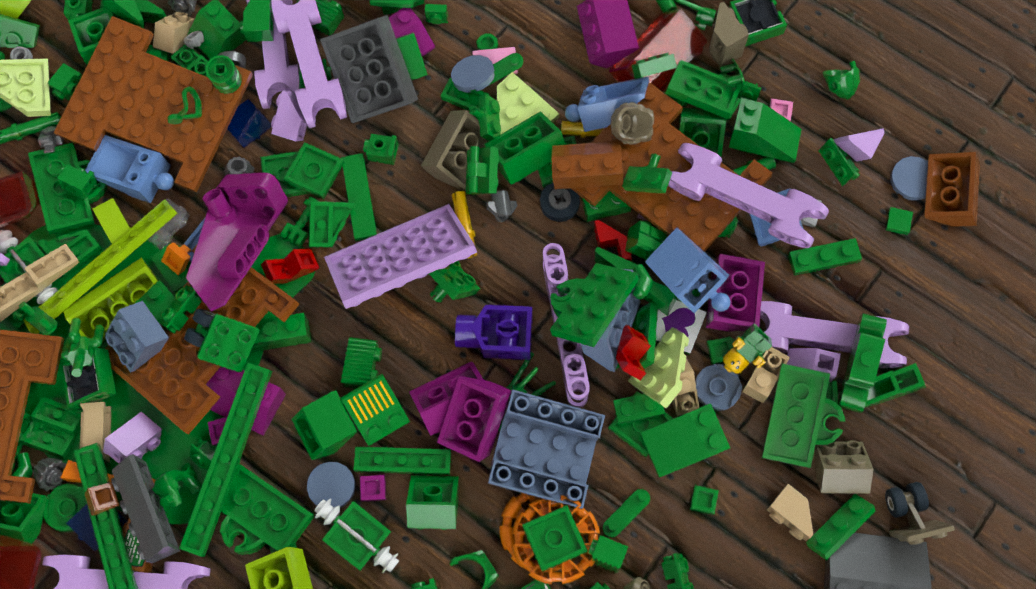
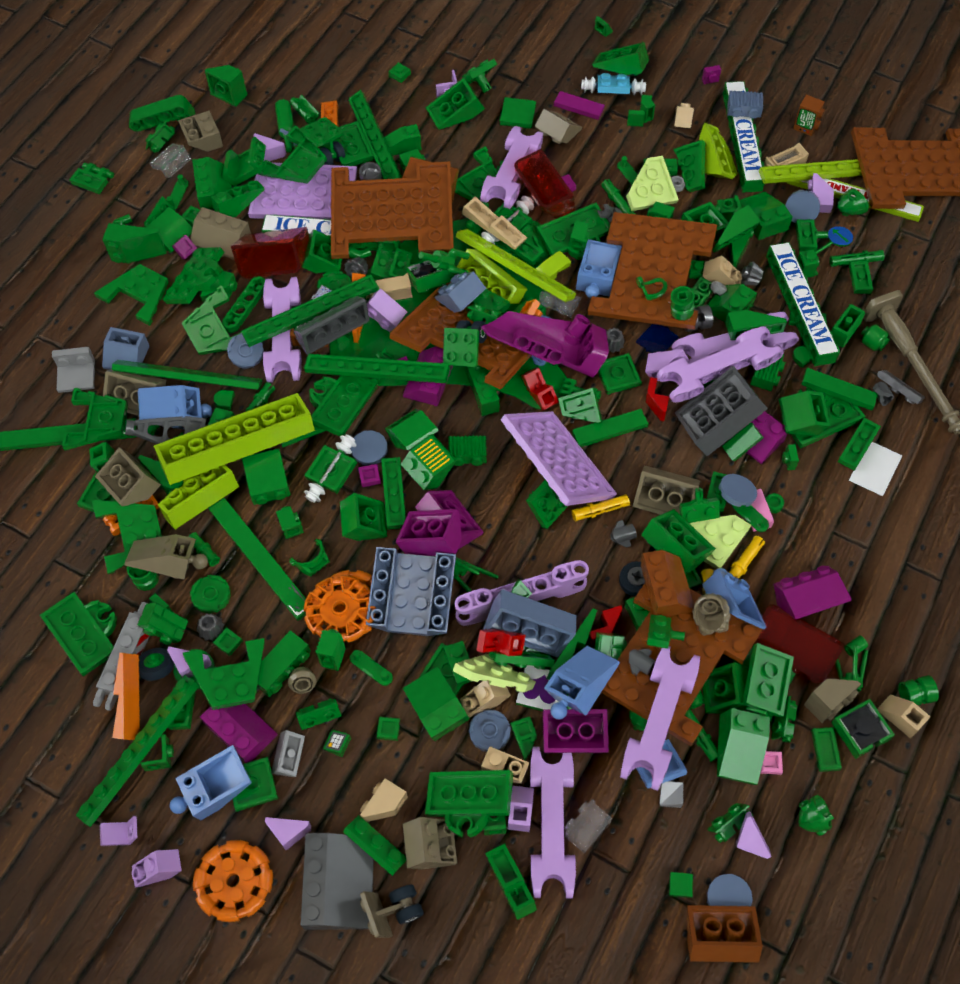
camera: 80 degrees right, 10 degrees down
green piece [19,302,58,335] -> none
dark orange slope [85,482,119,516] -> none
green animal [152,463,202,509] -> none
green tile [283,142,345,200] -> none
green brick [363,134,399,165] -> none
dark purple brick [455,305,533,360] -> none
green plate [466,146,499,195] -> none
green tile [522,505,588,572] -> none
green plate [550,263,639,347] -> none
piece [632,52,677,79] -> none
green arm [633,264,653,300] -> none
green piece [720,59,745,86] -> none
piece [723,323,772,374] -> none
green plate [788,238,862,276] -> none
green brick [838,313,887,413] -> none
none -> slope [323,730,351,757]
none -> clear bracket [564,799,613,853]
none -> dark grey piece [628,648,656,676]
none -> red slope [645,377,669,421]
none -> yellow pin [729,536,765,579]
none -> green tile [811,727,842,772]

